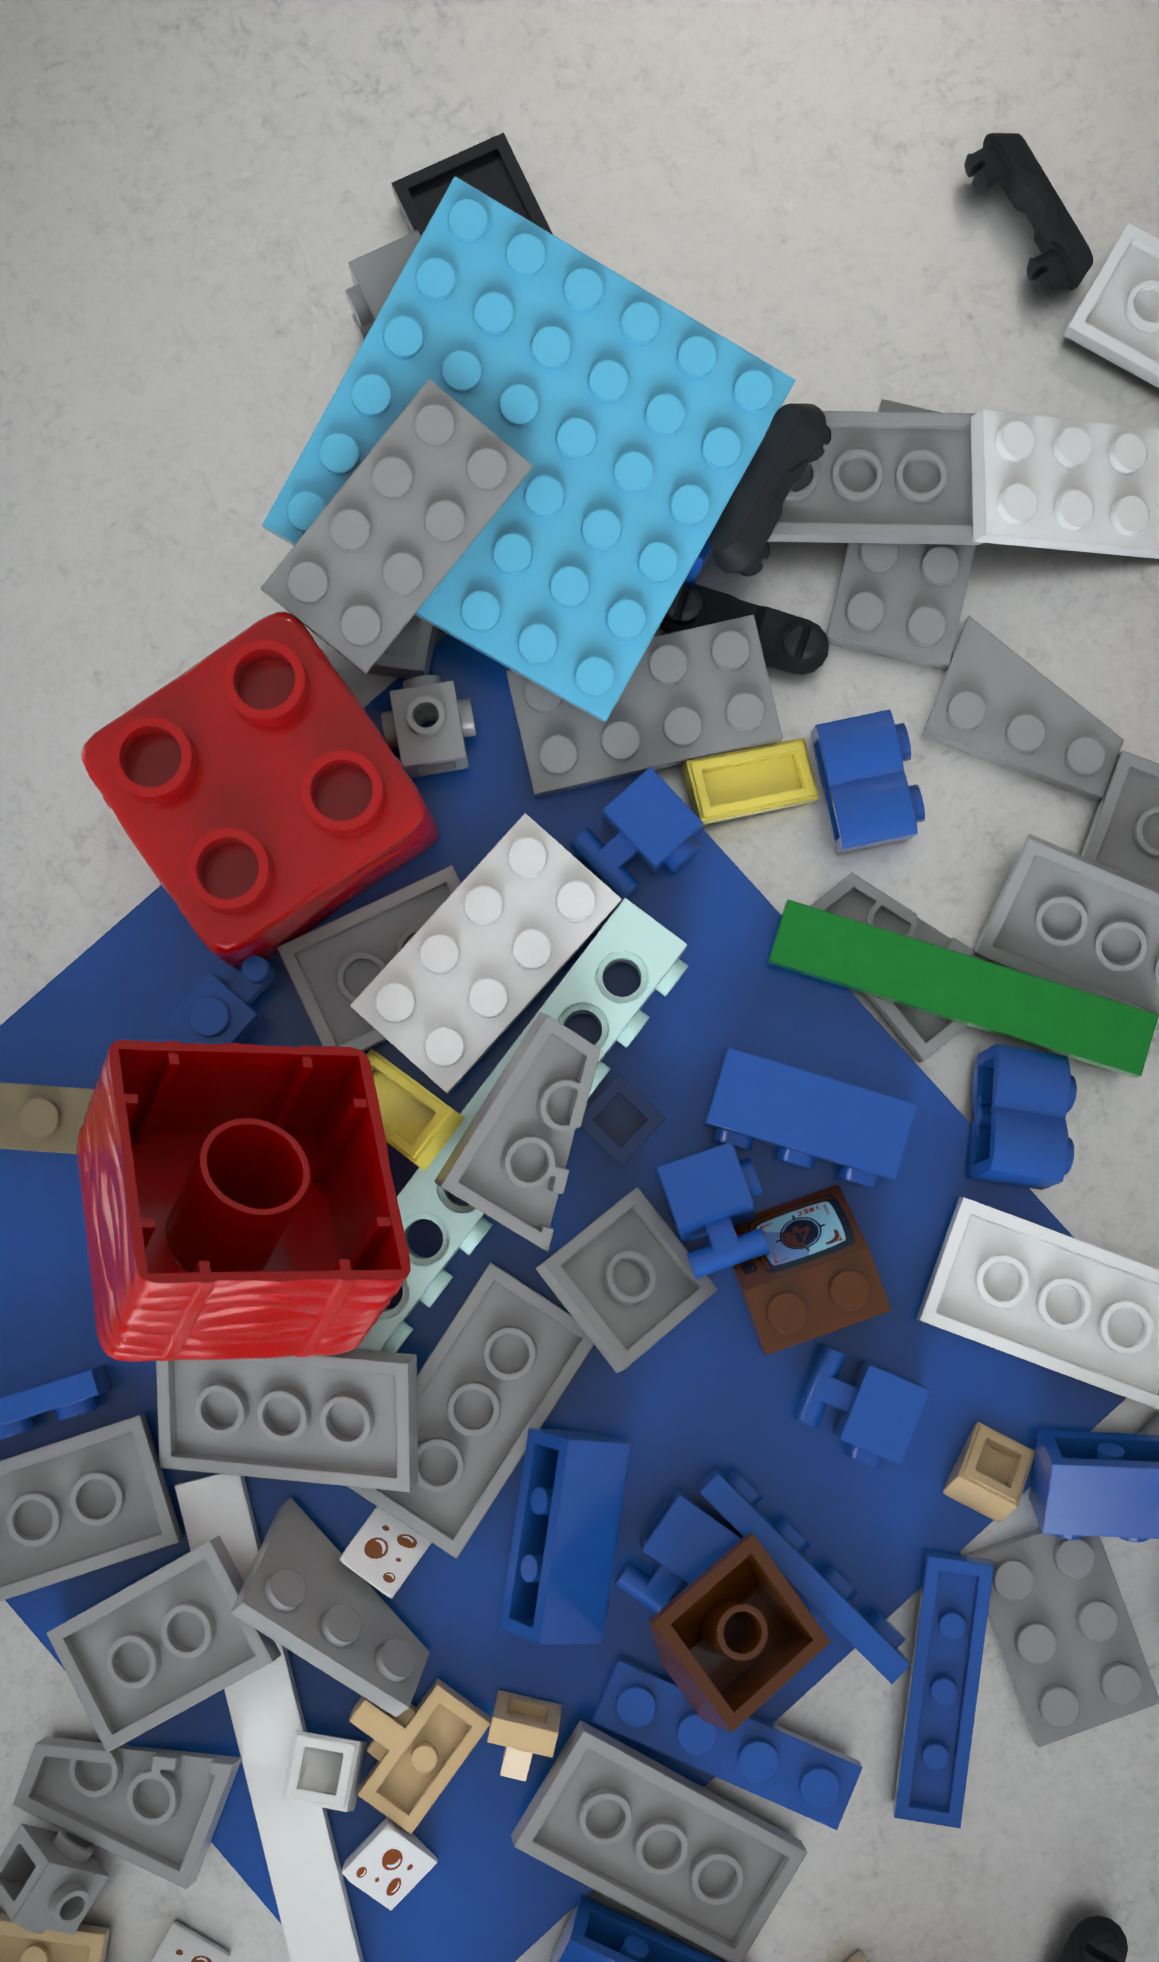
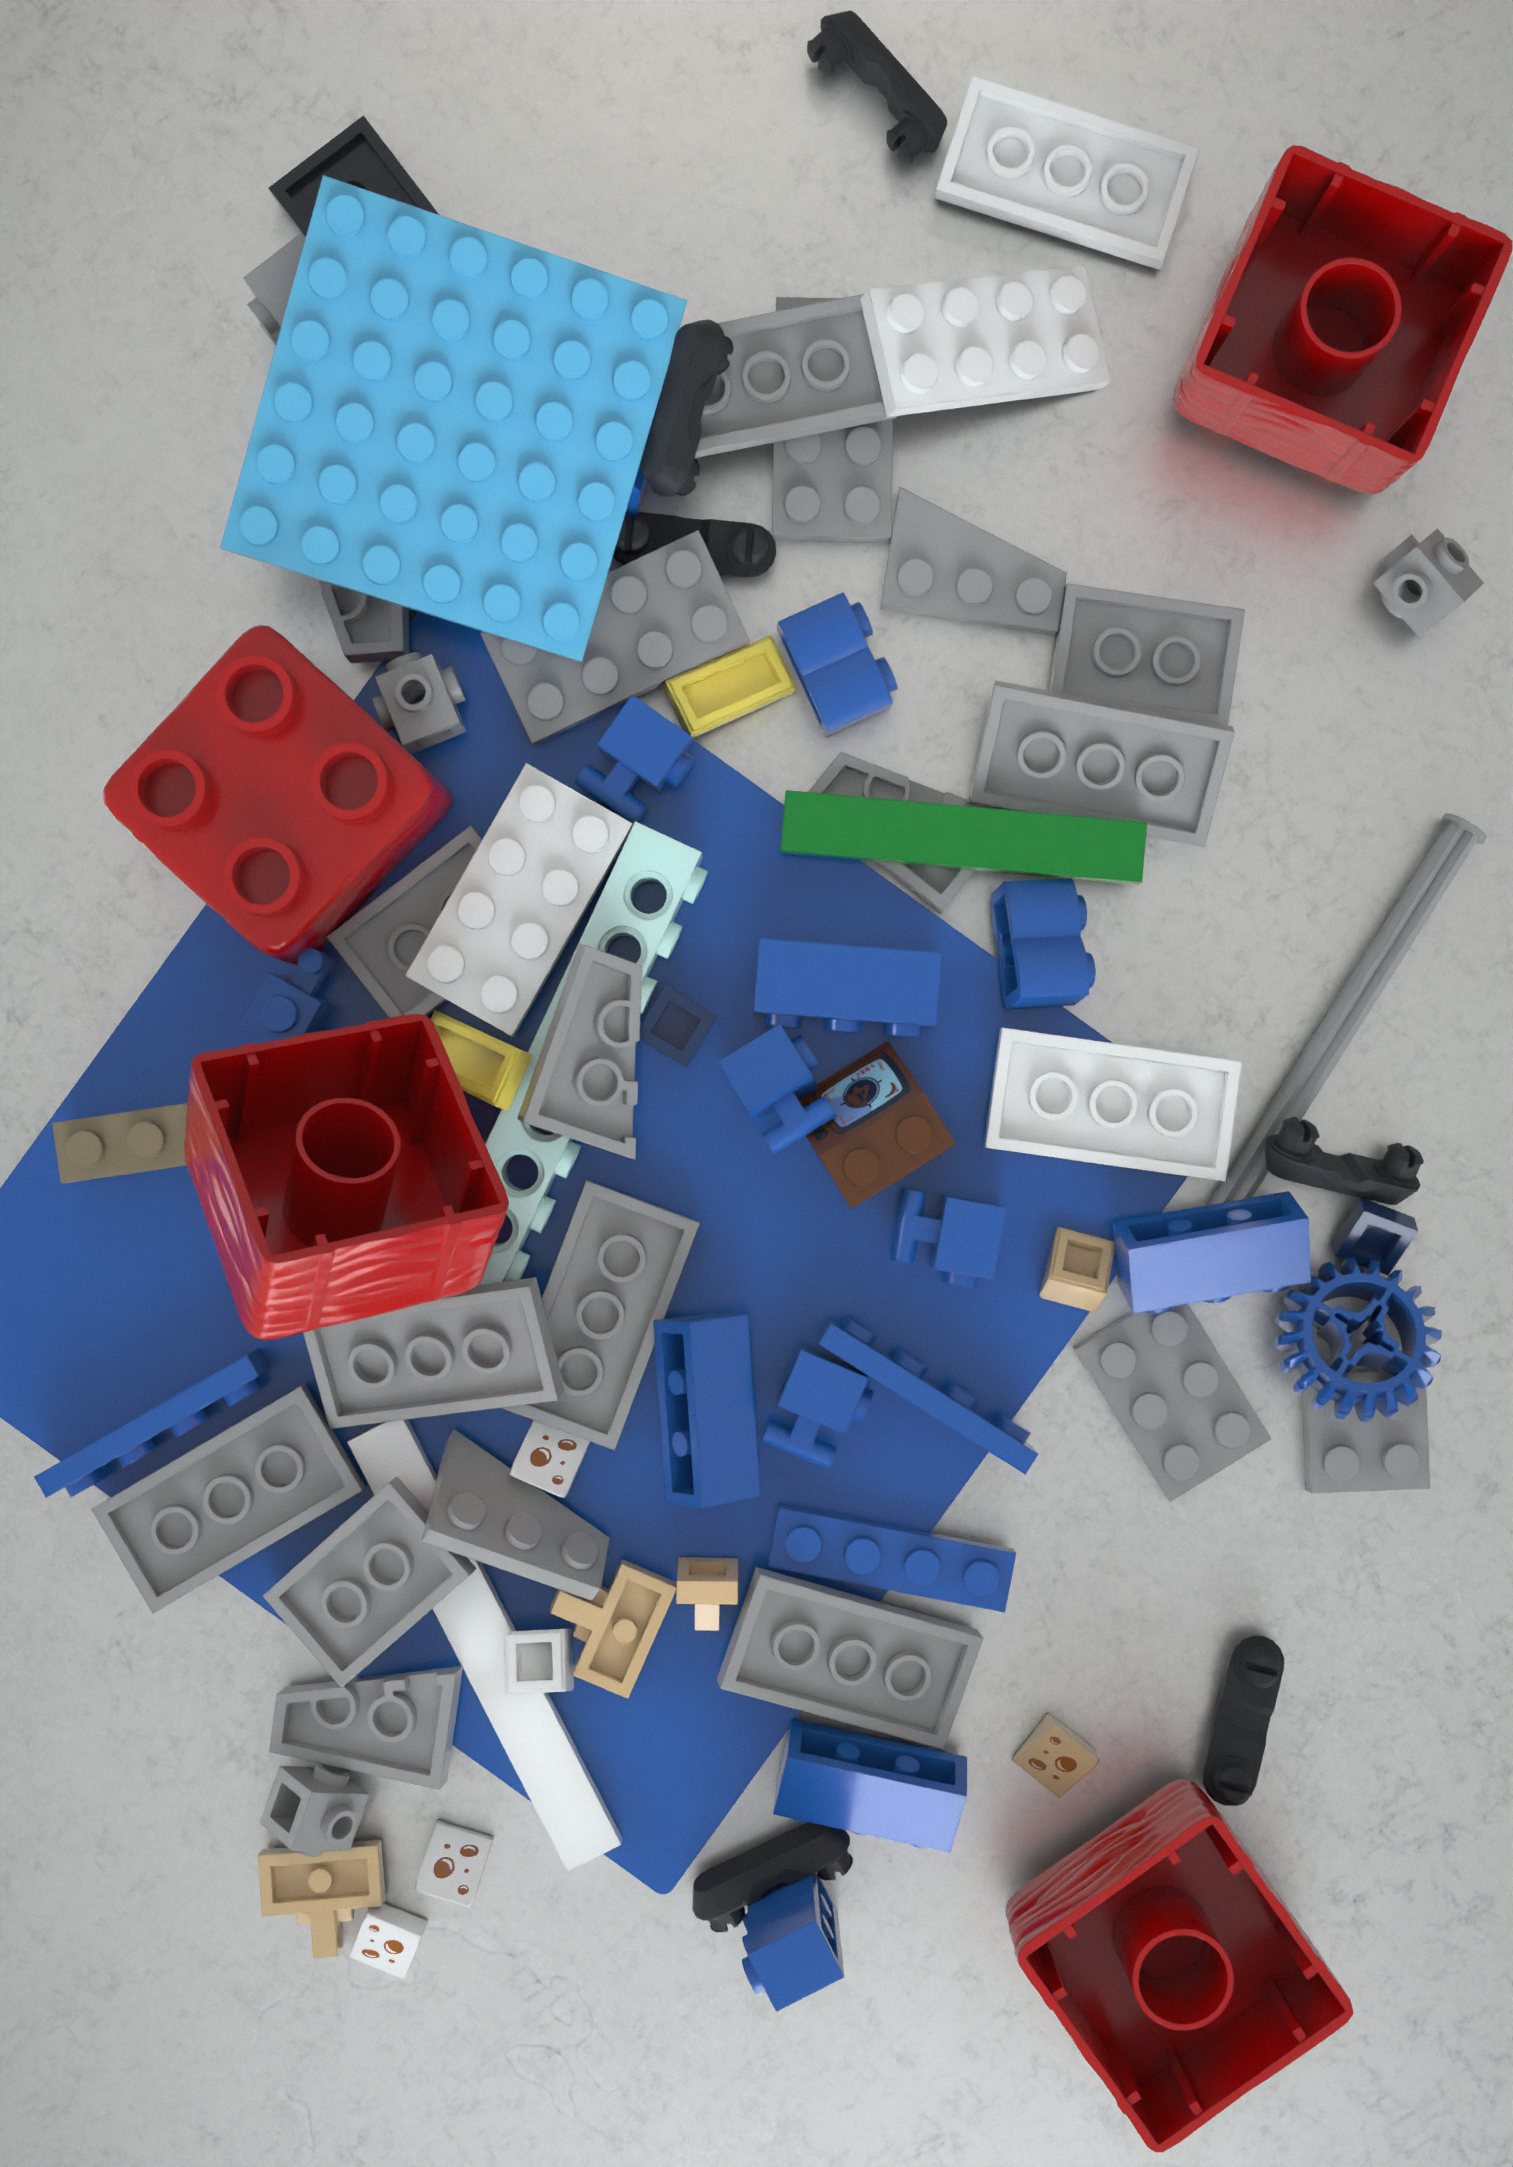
camera: 15 degrees left, 5 degrees up
light grey plate [261,379,533,675] -> none
white slope [341,1817,438,1911] -> none
light grey plate [535,1187,718,1373] -> none
reddish brown slope [648,1533,831,1733] -> none
blue plate [893,1550,994,1828] -> none

